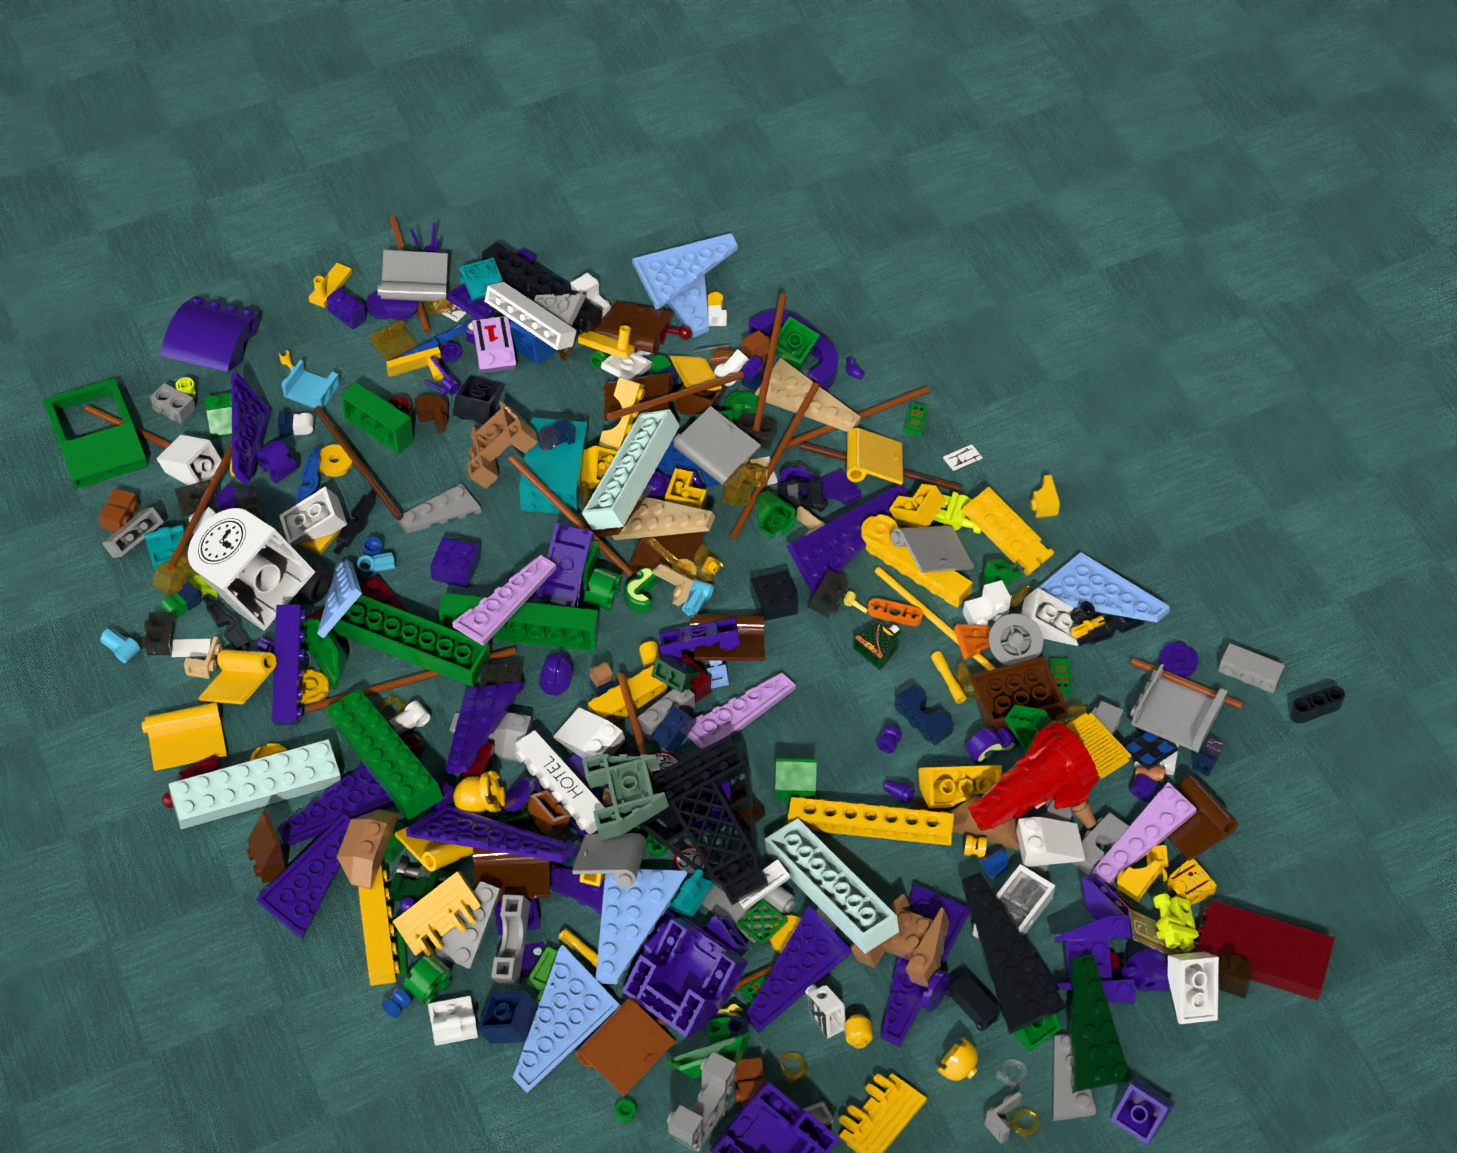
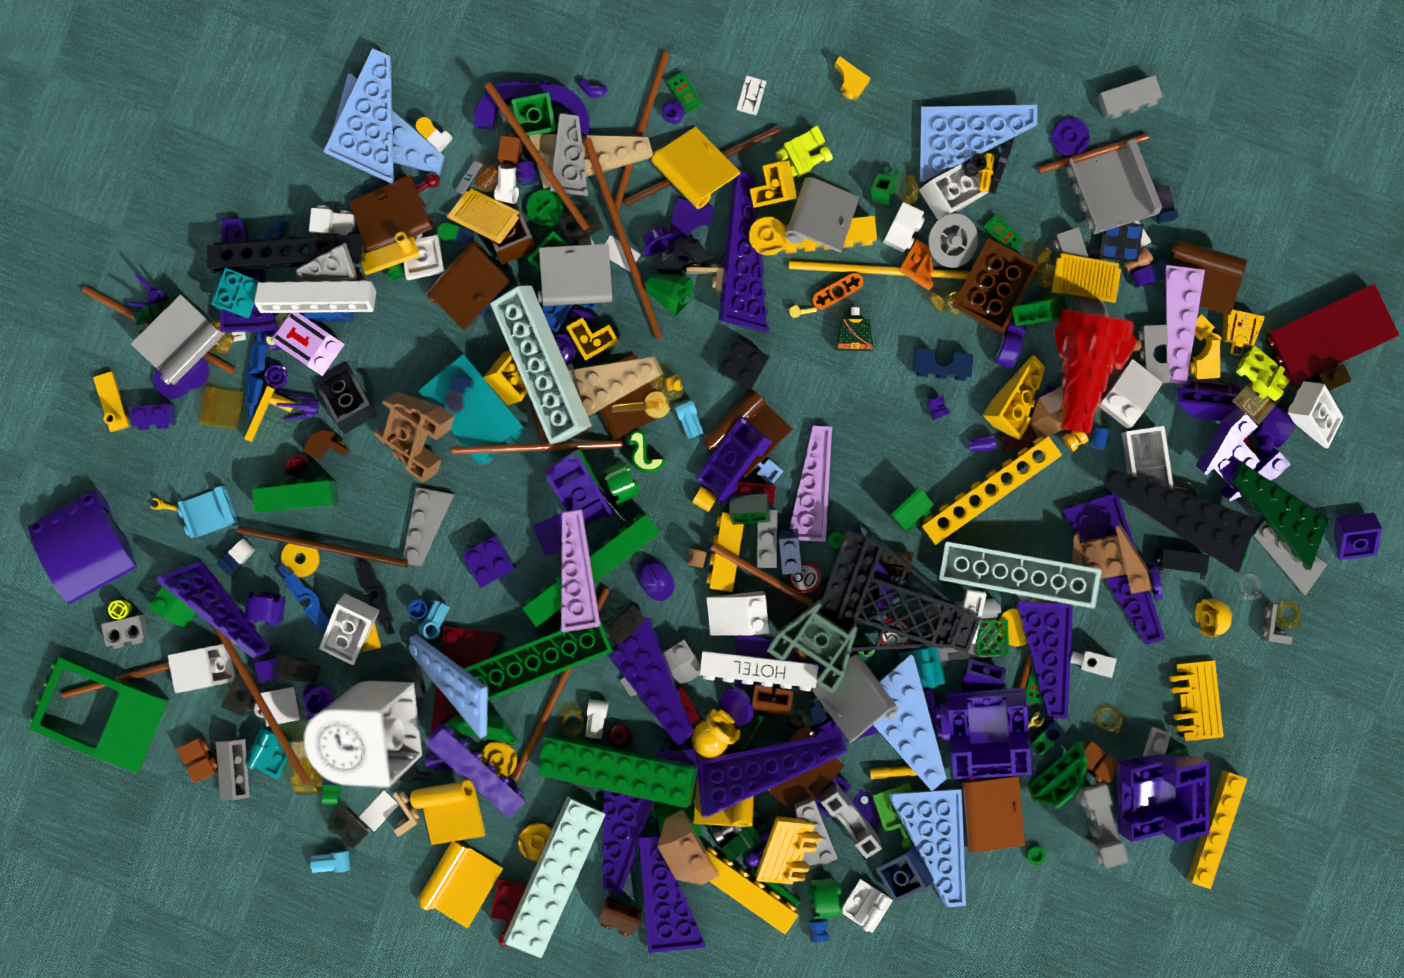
camera: 45 degrees left, 35 degrees up
clear yellow arm [579,481,591,508] -> none
yellow arch [598,378,645,451] -> none
dark orange piece [607,371,744,421] -> none
tan bracket [652,564,694,606] -> none
clear yellow brick [722,463,769,506] -> none
clear smoke brick [808,570,849,618] -> none
yellow head [844,1014,873,1048] -> none
yellow piece [931,651,967,704] -> none
yellow hinge [962,487,1054,576] -> none
black beam [1289,686,1345,724] -> none
none -> light grey wing [550,113,588,196]
none -> dark purple plate [662,100,685,124]

